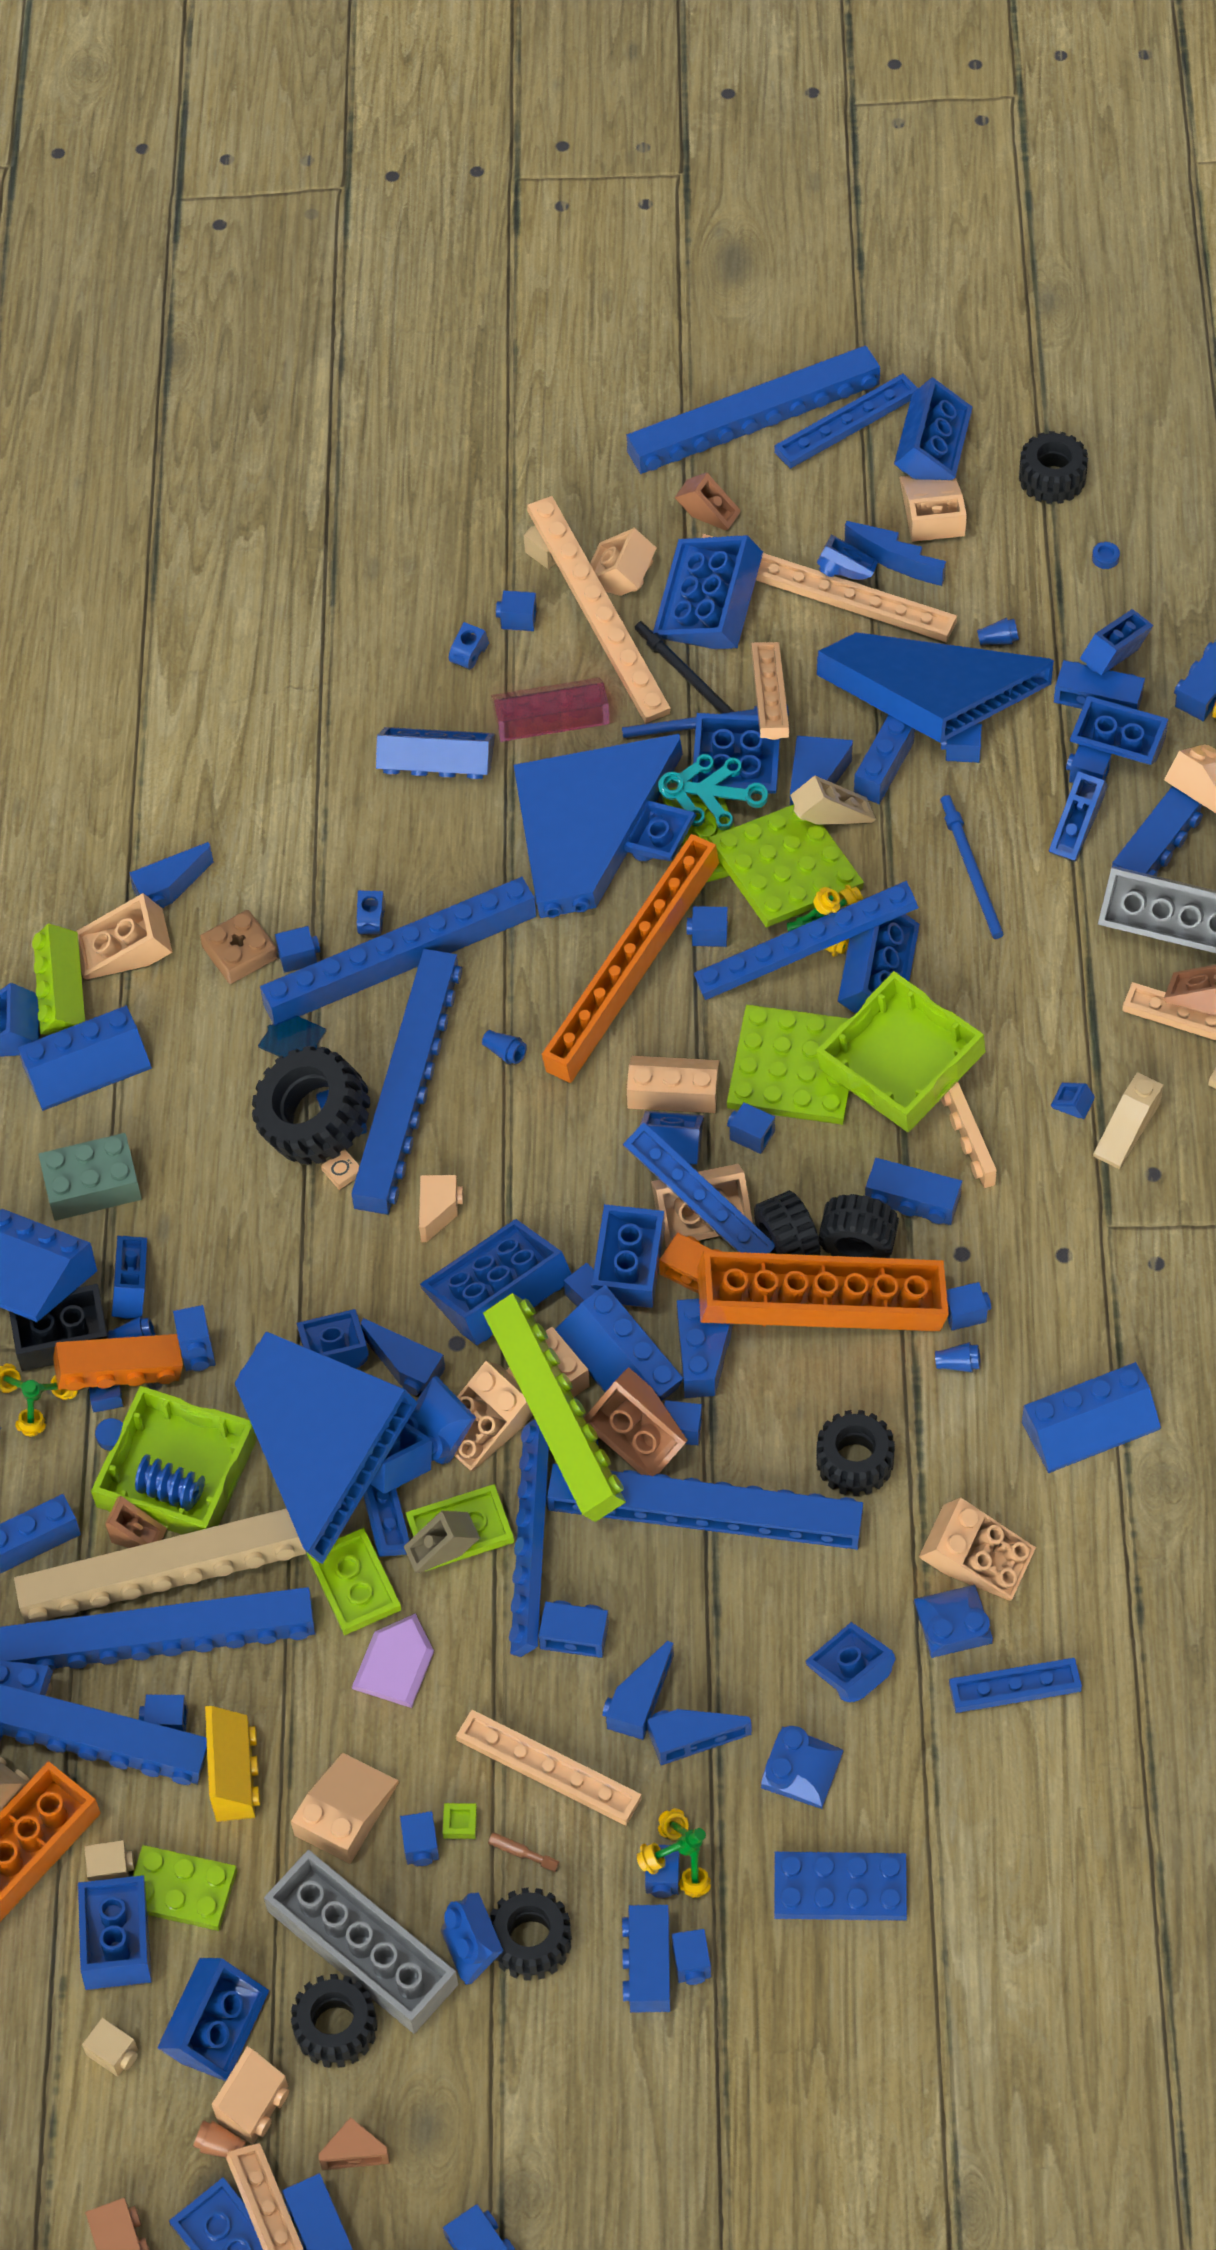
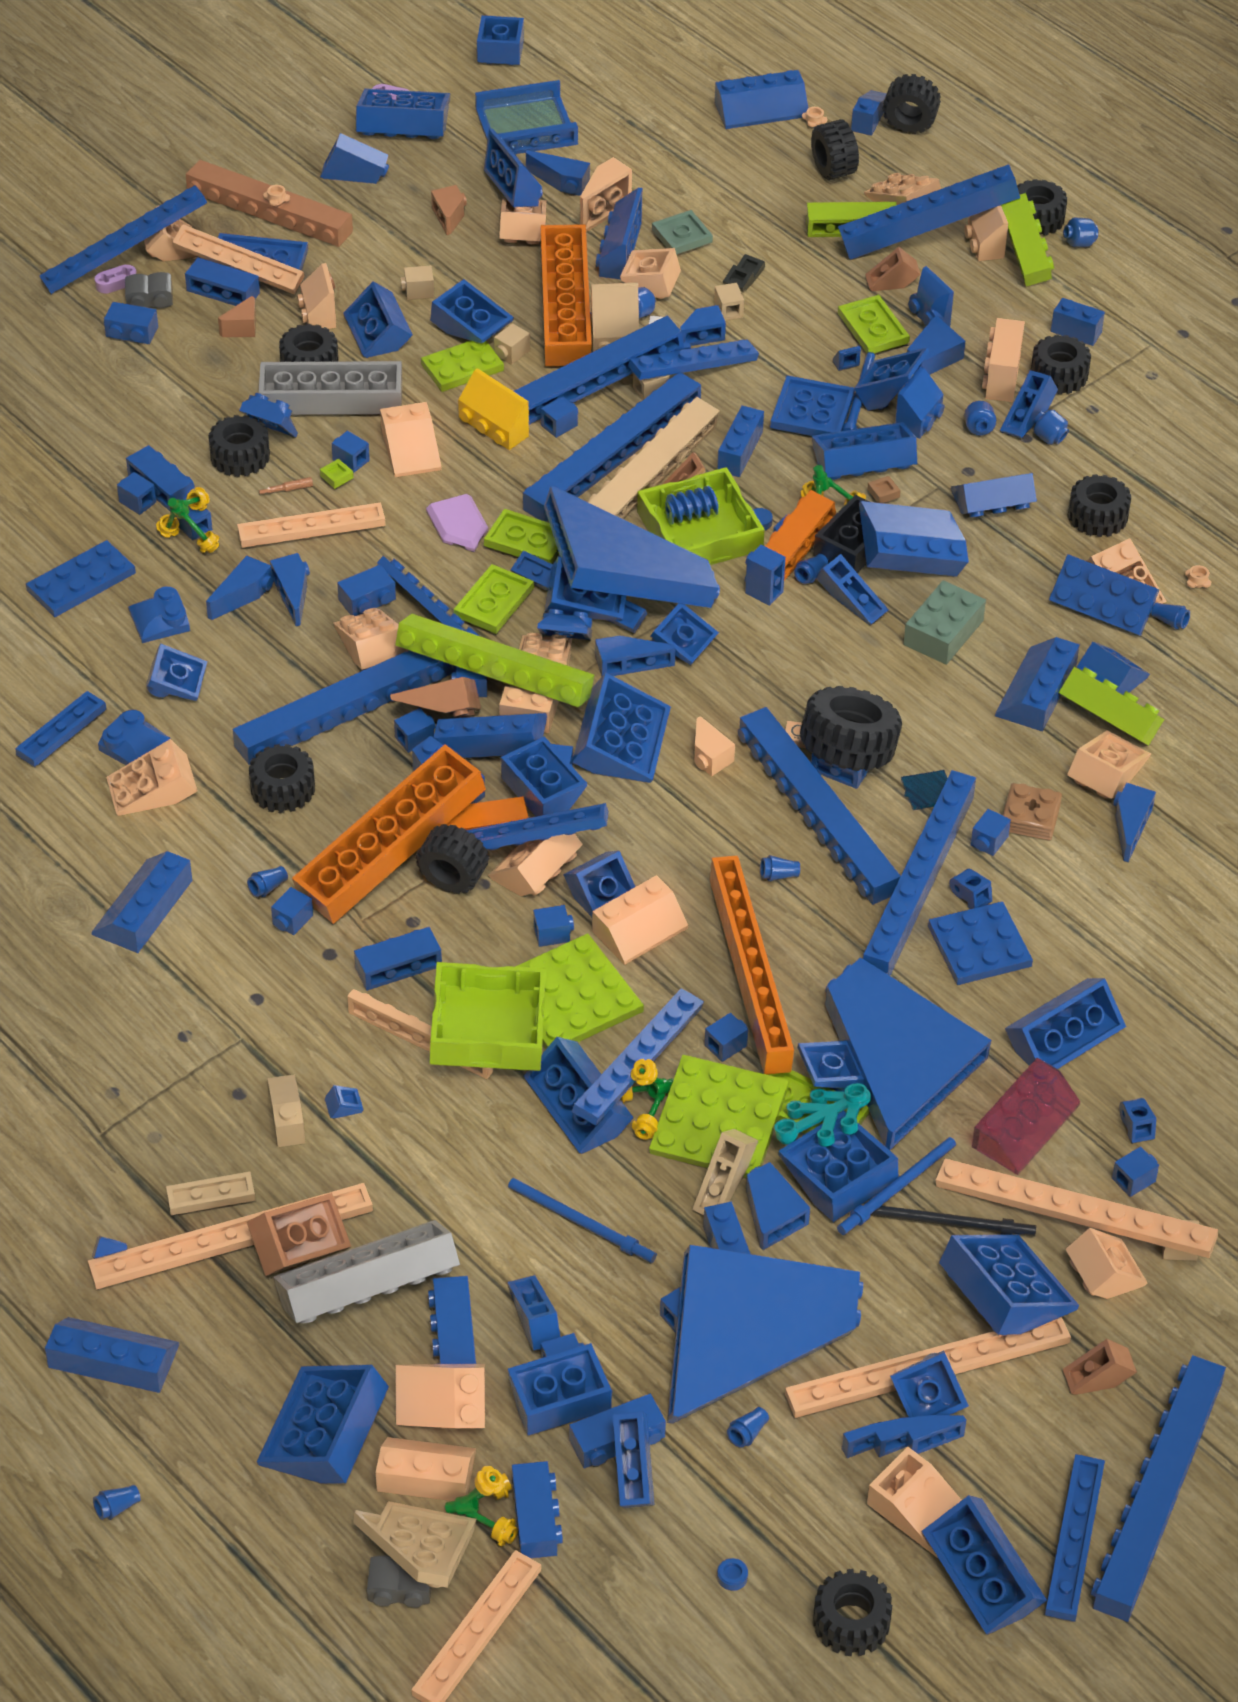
camera: 135 degrees right, 10 degrees down
dark tan slope [403,1511,480,1573] -> none
light nougat plate [751,642,789,740] -> none
black tyre [818,1194,899,1258] -> none
none -> light nougat slope [333,608,408,670]
none -> blue plate [928,901,1033,985]

